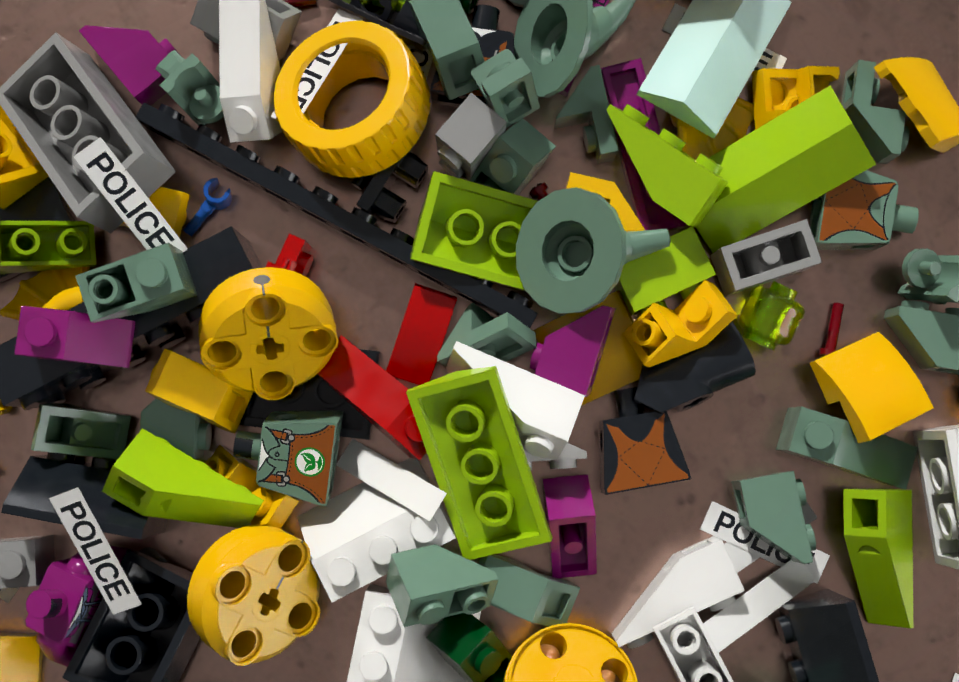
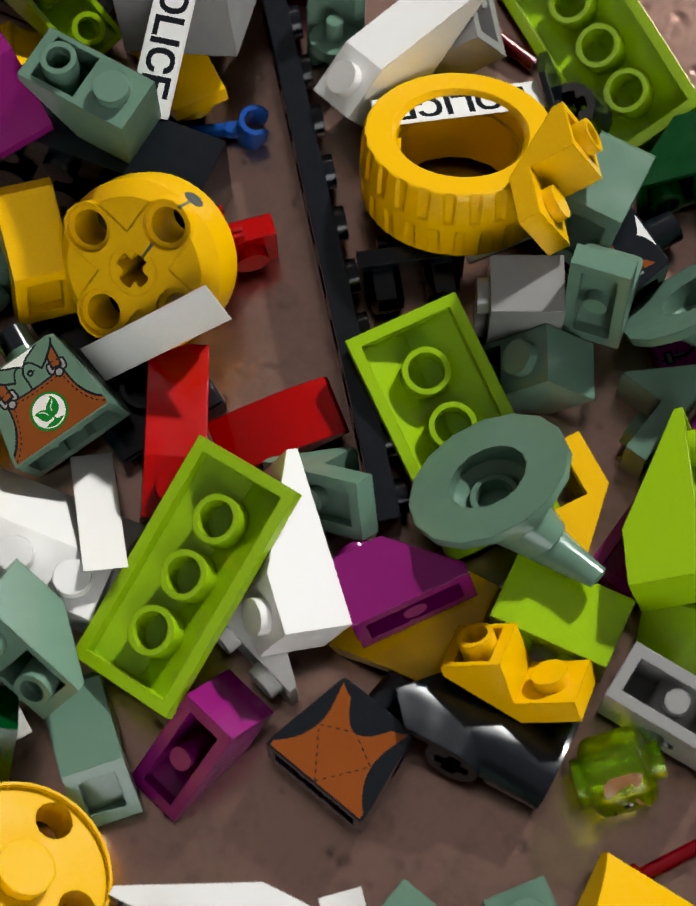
camera: 50 degrees right, 15 degrees down
none -> white sticker [80,285,231,381]
none -> yellow slope [509,101,603,256]

